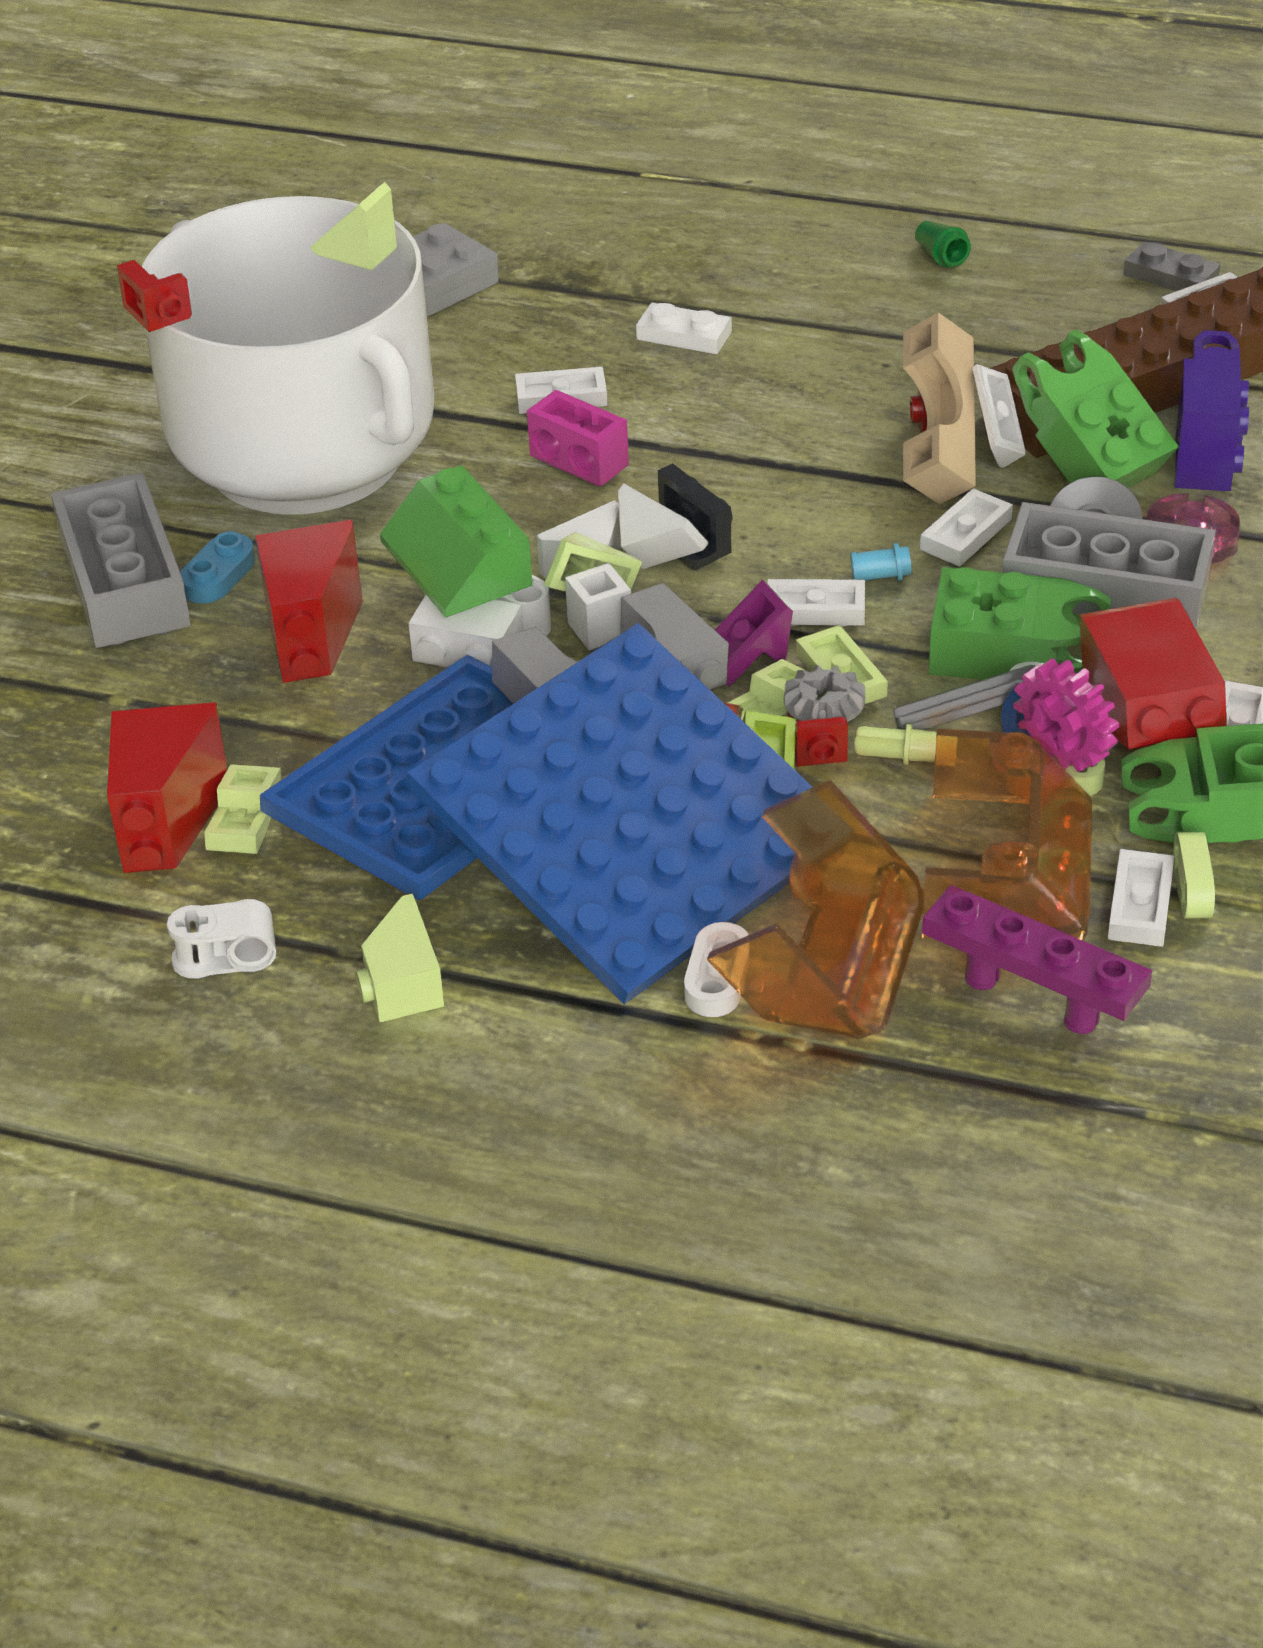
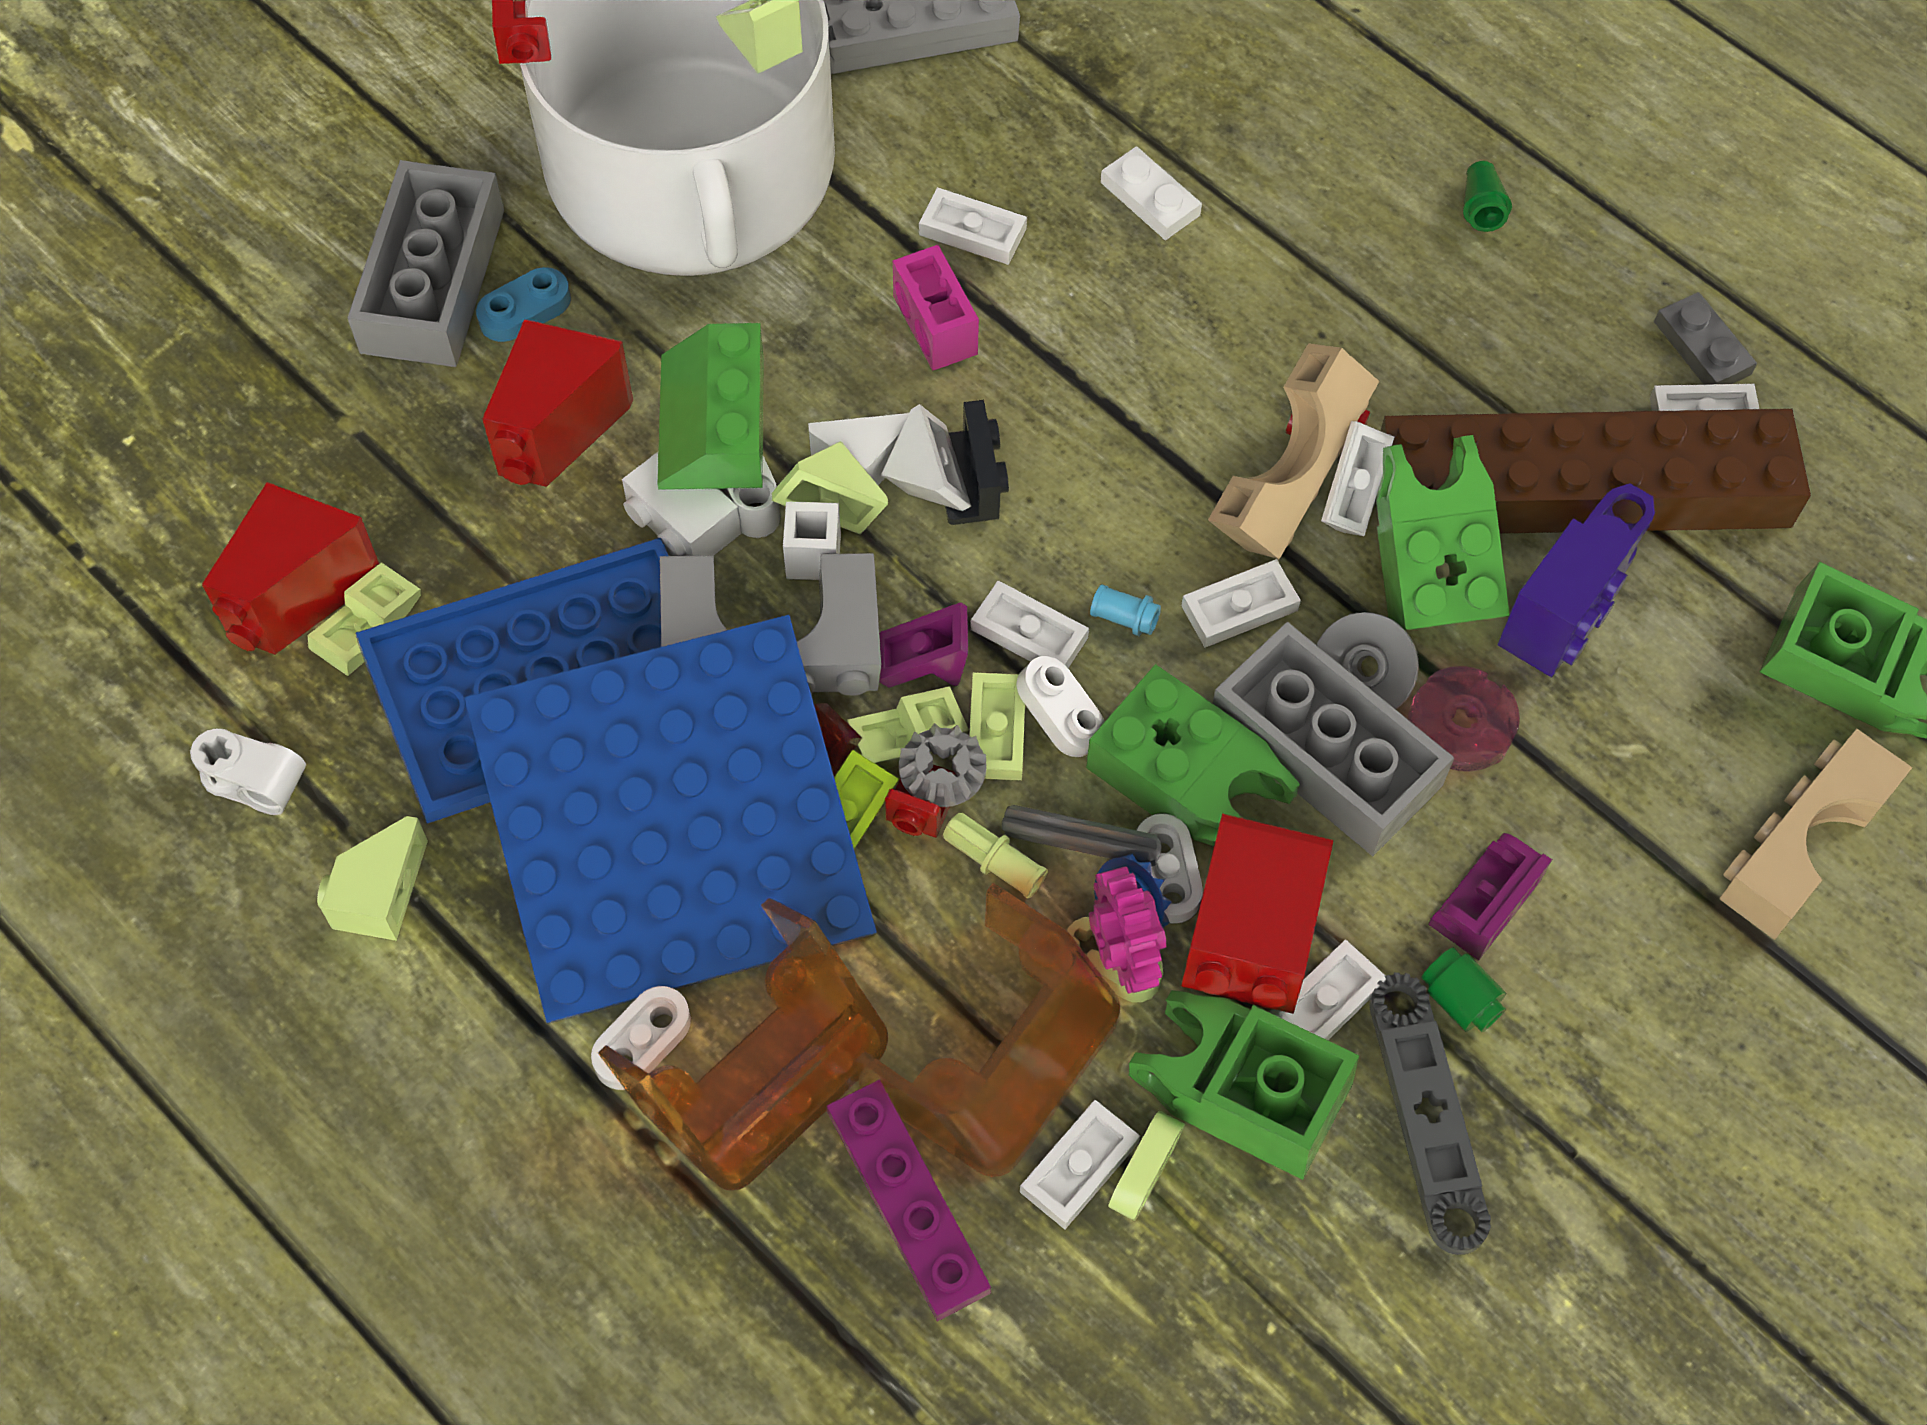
camera: 25 degrees right, 20 degrees up
none -> white plate [1017,656,1105,757]

